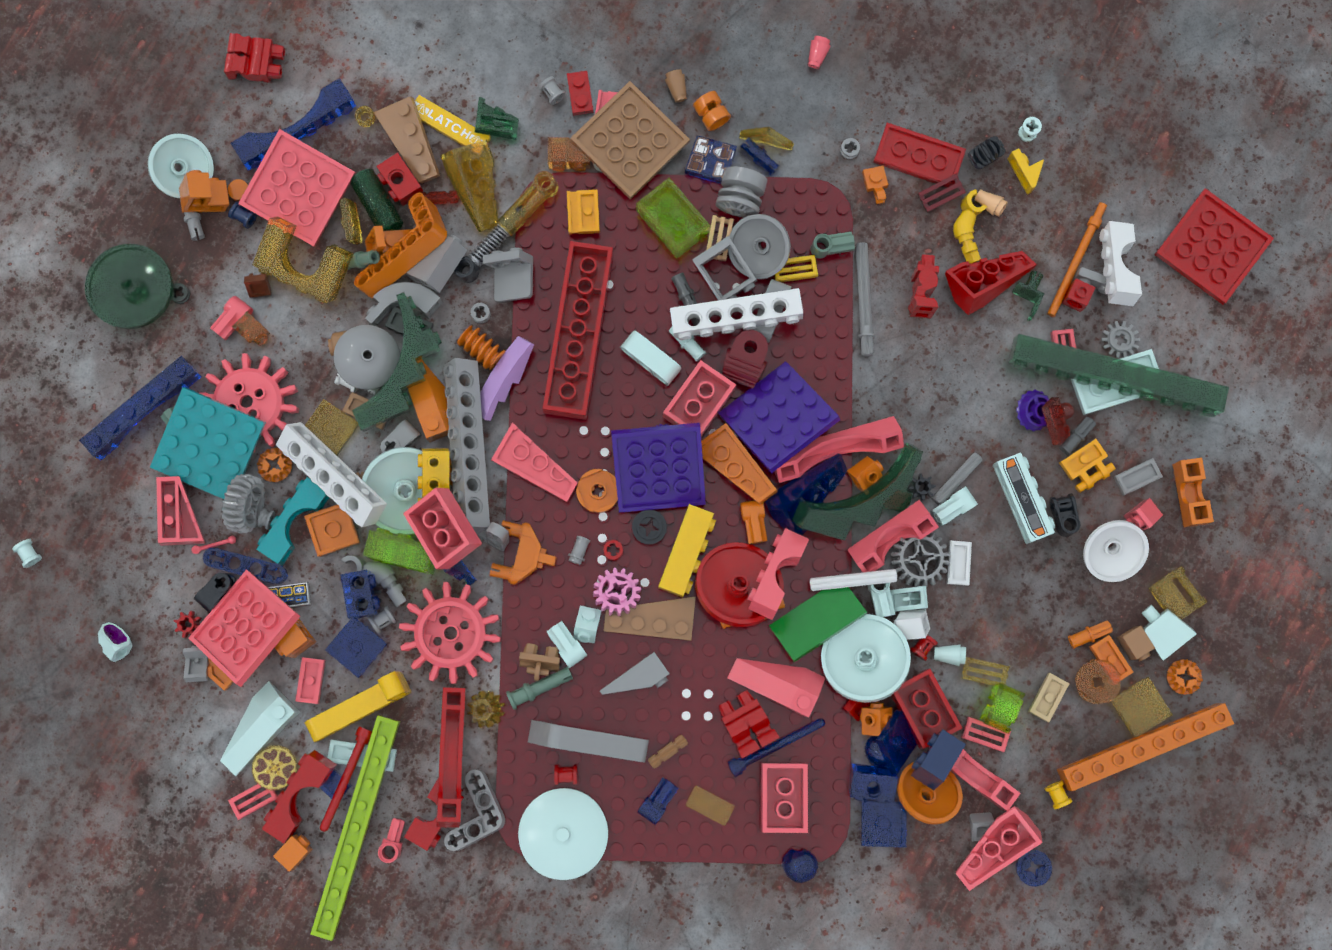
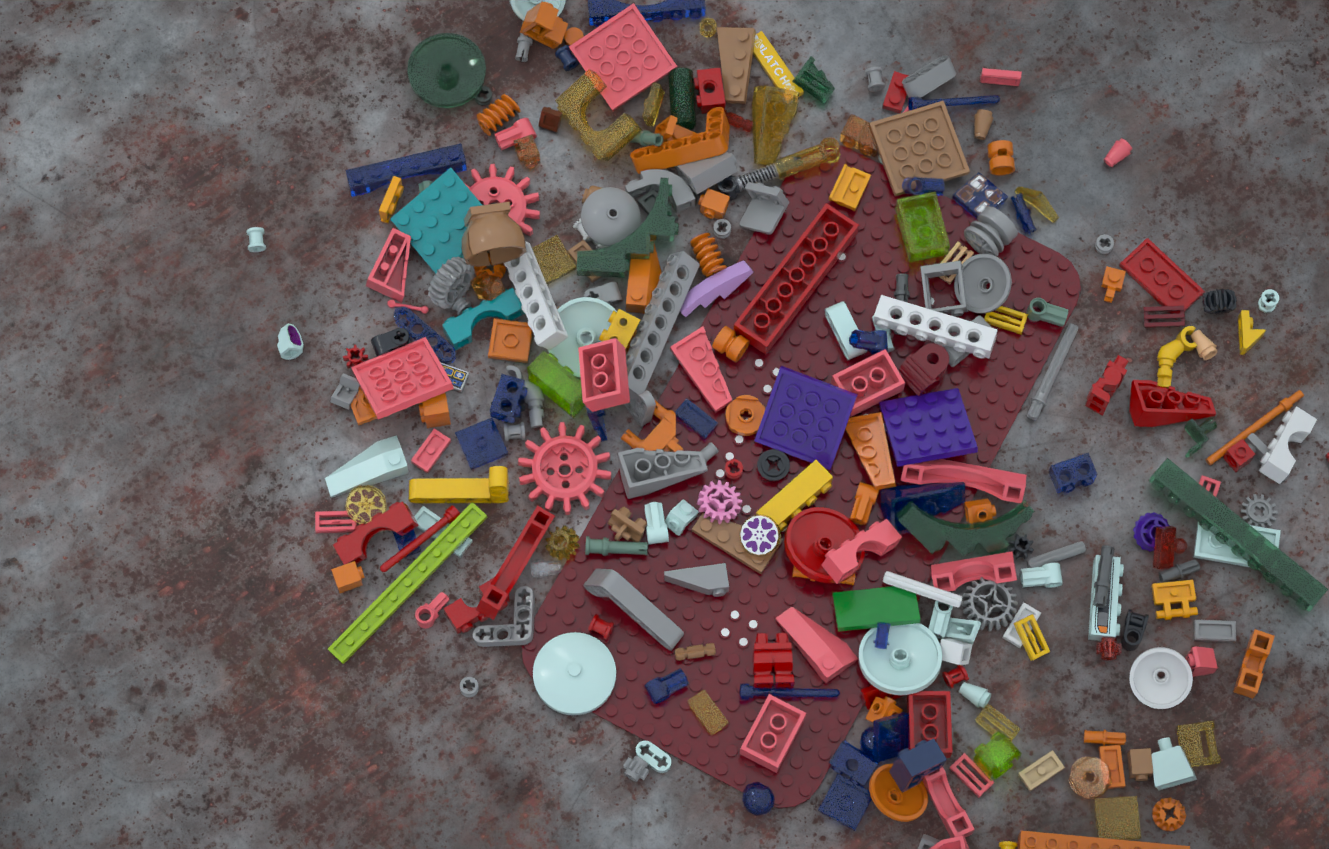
camera: 30 degrees right, 10 degrees down
none -> light orange plate [379,176,404,224]
none -> light grey bush [460,677,479,697]
none -> medium nougat plate [462,202,526,267]
none -> clear orange brick [470,271,506,301]
none -> orange piece [476,94,521,136]
none -> clear cone [530,559,561,580]
none -> light grey wedge [617,448,708,499]
none -> light grey gear [623,756,649,782]
none -> light aqua beam [636,741,671,773]
none -> clear blue tile [675,398,718,439]
none -> orange brick [698,188,730,219]
none -> orange wheel [712,326,750,362]
none -> tile [740,515,781,556]
none -> clear blue piece [849,330,888,354]
none -> clear blue pin [873,622,891,649]
none -> light grey beam [902,55,956,100]
none -> clear blue piece [902,177,945,196]
none -> clear blue piece [908,95,1000,111]
none -> coral tile [980,68,1022,86]
none -> yellow tile [1013,614,1050,661]
none -> clear blue brick [1048,452,1098,494]
none -> dark grey pin [1093,545,1115,608]
none -> clear red gear [1096,637,1122,661]

